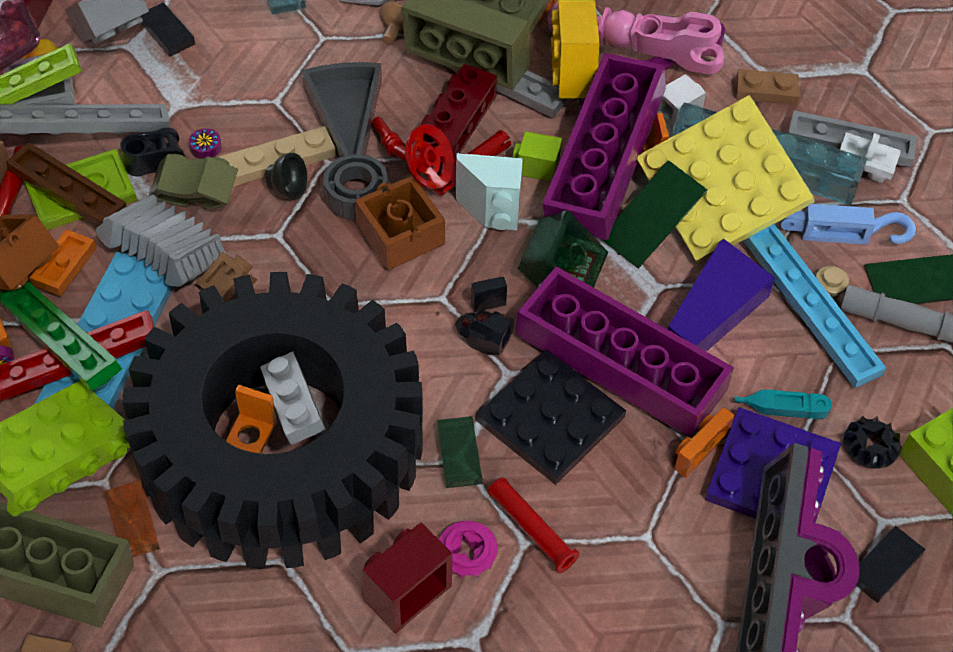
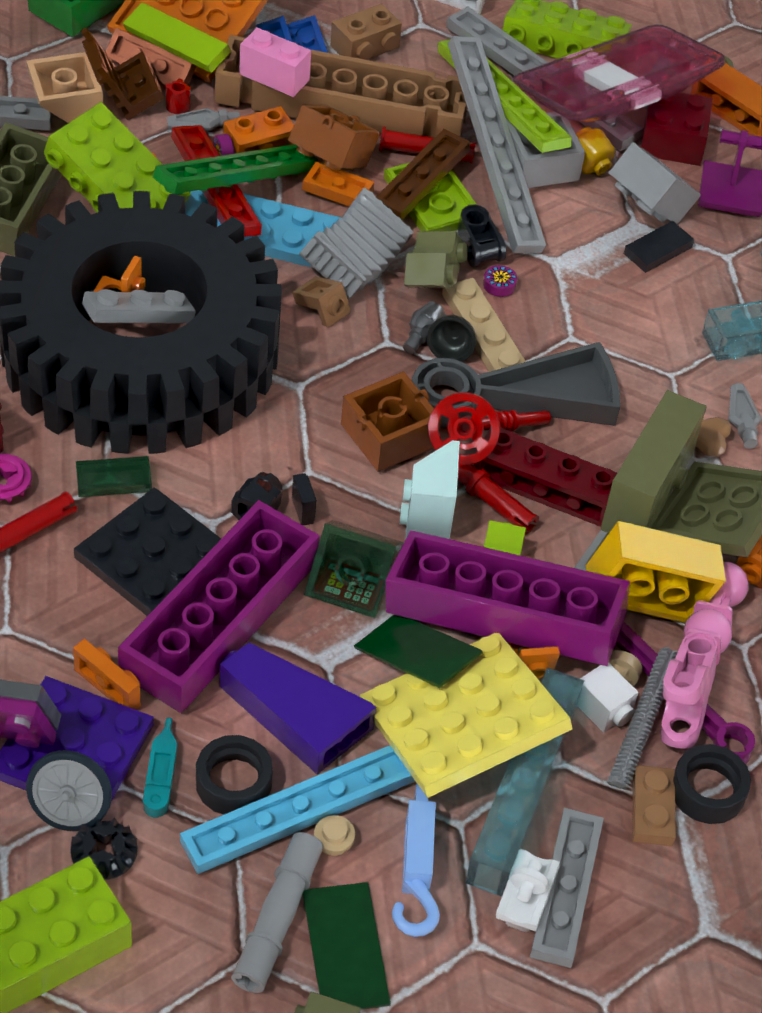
camera: 85 degrees right, 5 degrees down
none -> light grey wheel [26,750,112,831]
none -> black tyre [196,735,273,814]
none -> flat silver piece [403,300,446,354]
none -> light grey axle [607,647,678,790]
none -> black tyre [673,744,751,824]

